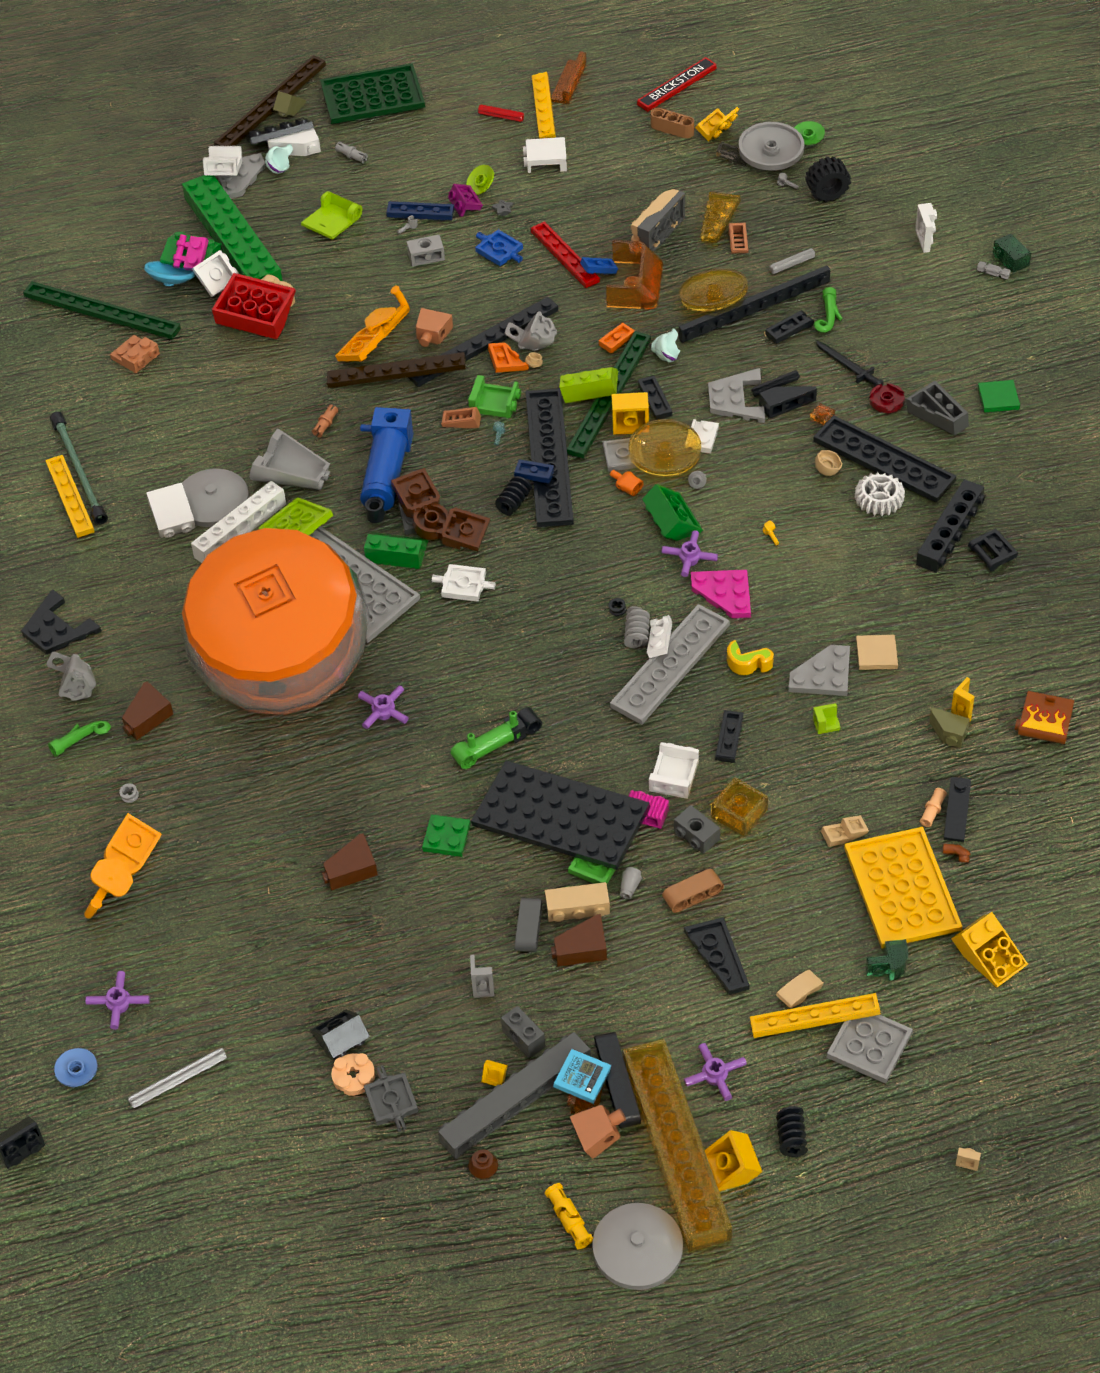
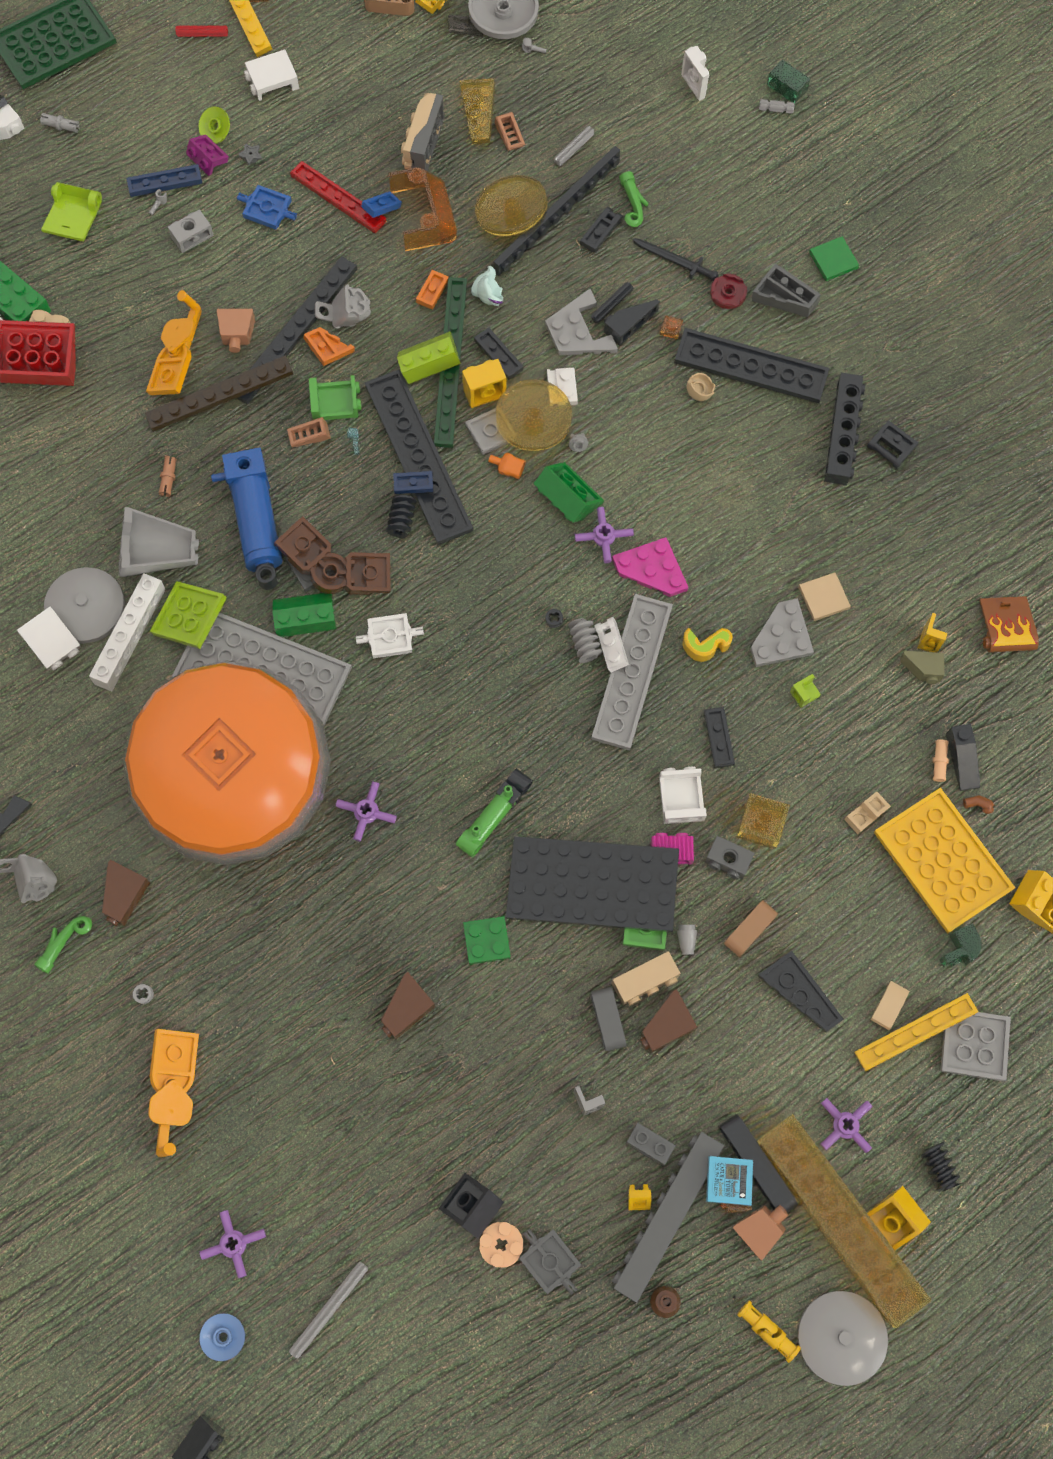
camera: 25 degrees left, 20 degrees up
tan plate [525,352,543,368] -> none
yellow hand [763,520,779,545] -> none
black tyre [805,156,851,202] -> none
white gear [855,472,905,516] -> none

